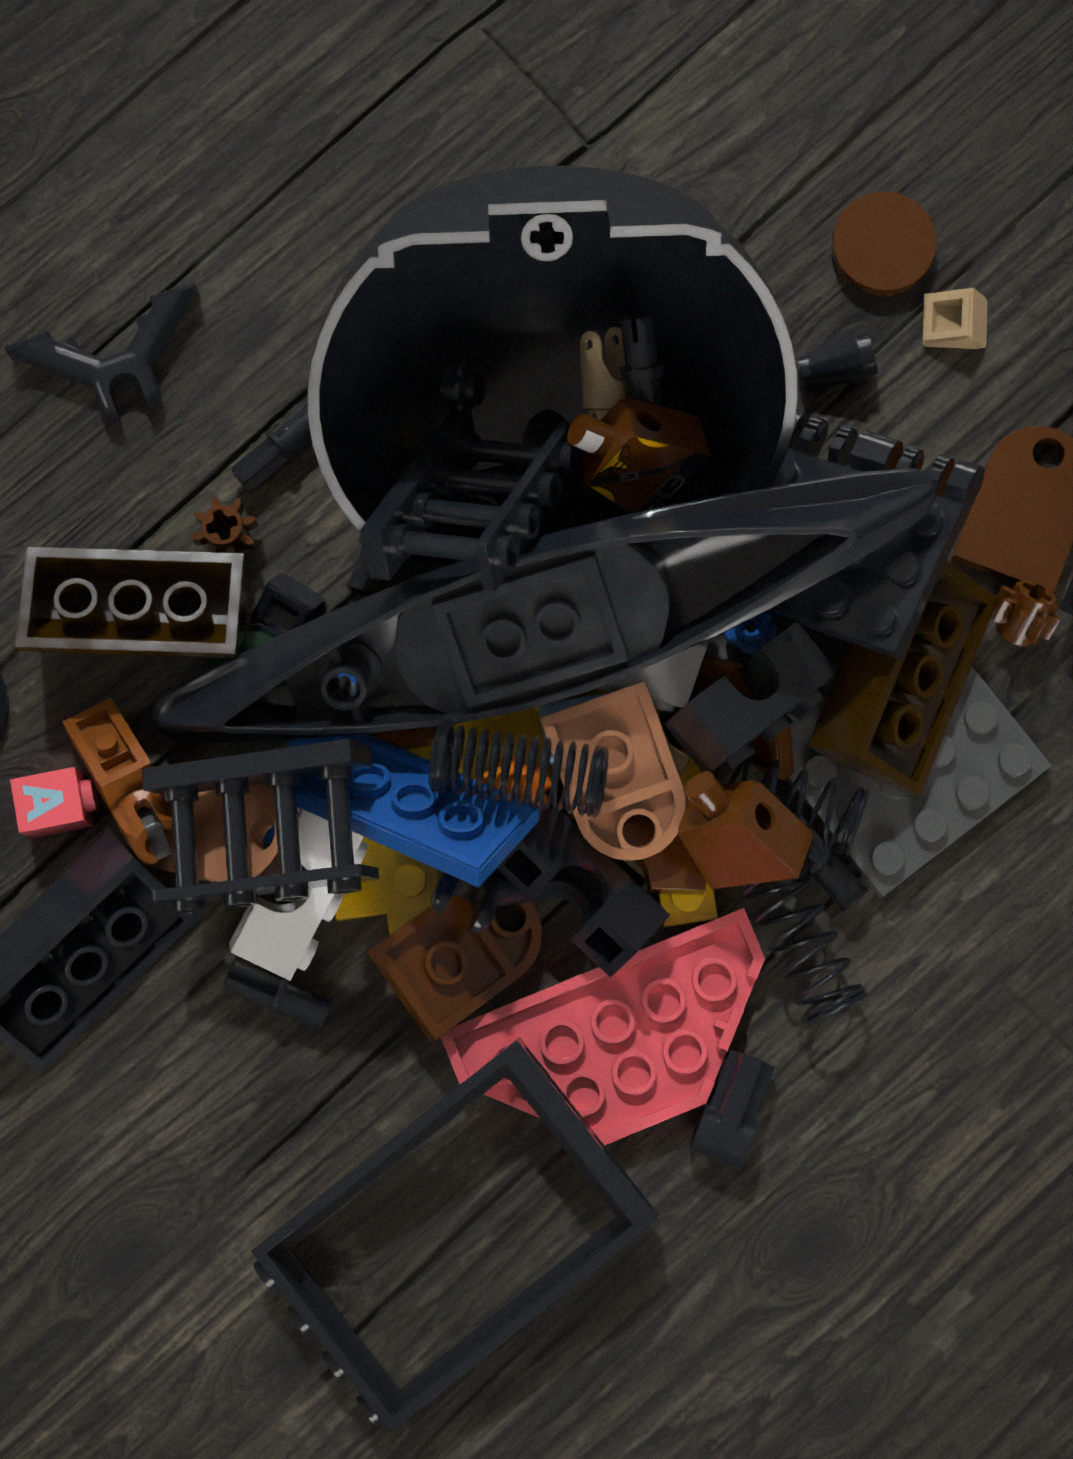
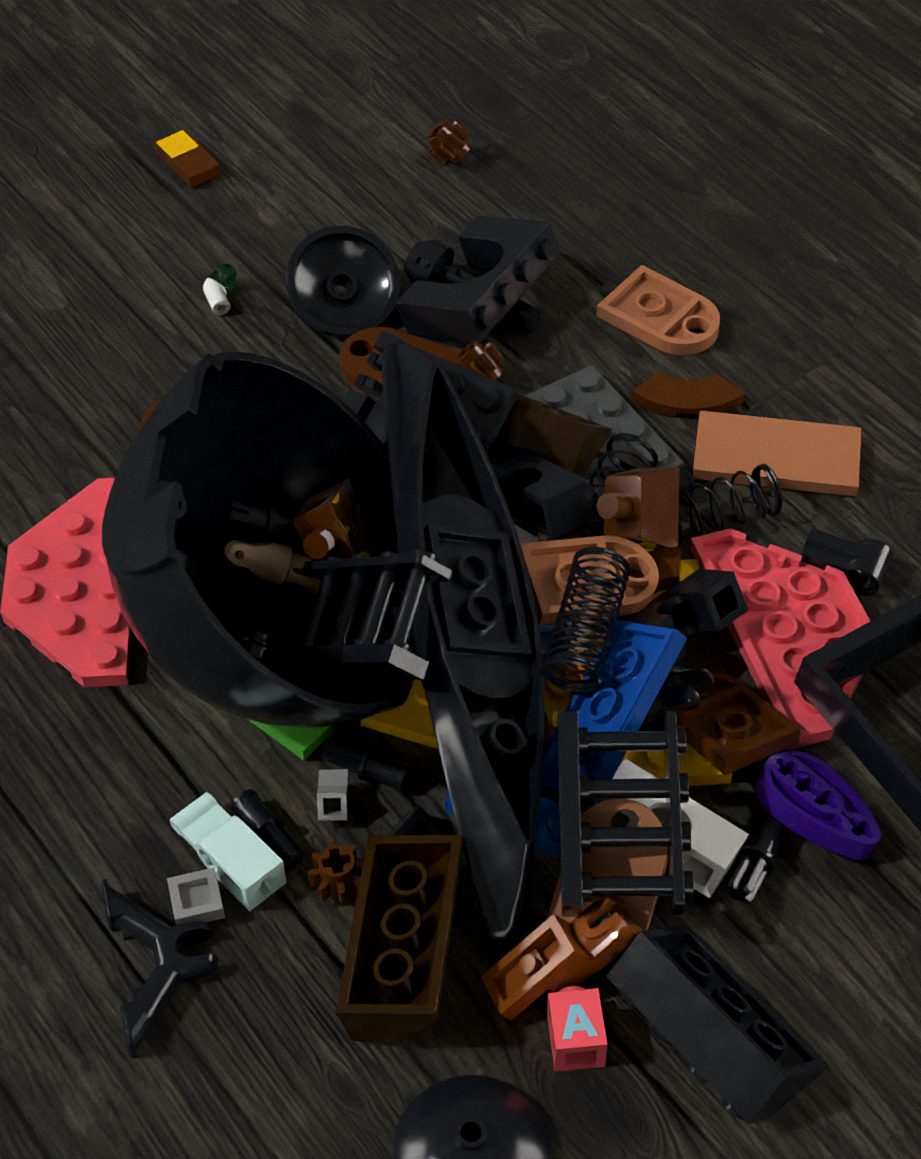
camera: 85 degrees left, 30 degrees down
none -> coral plate [0,478,132,687]
none -> light grey plate [167,867,225,926]
none -> light aqua piece [170,792,287,912]
none -> light grey piece [317,769,350,821]
none -> reddish brown tile [631,371,745,417]
none -> nougat tile [692,411,861,497]
none -> dark purple piece [756,750,881,860]

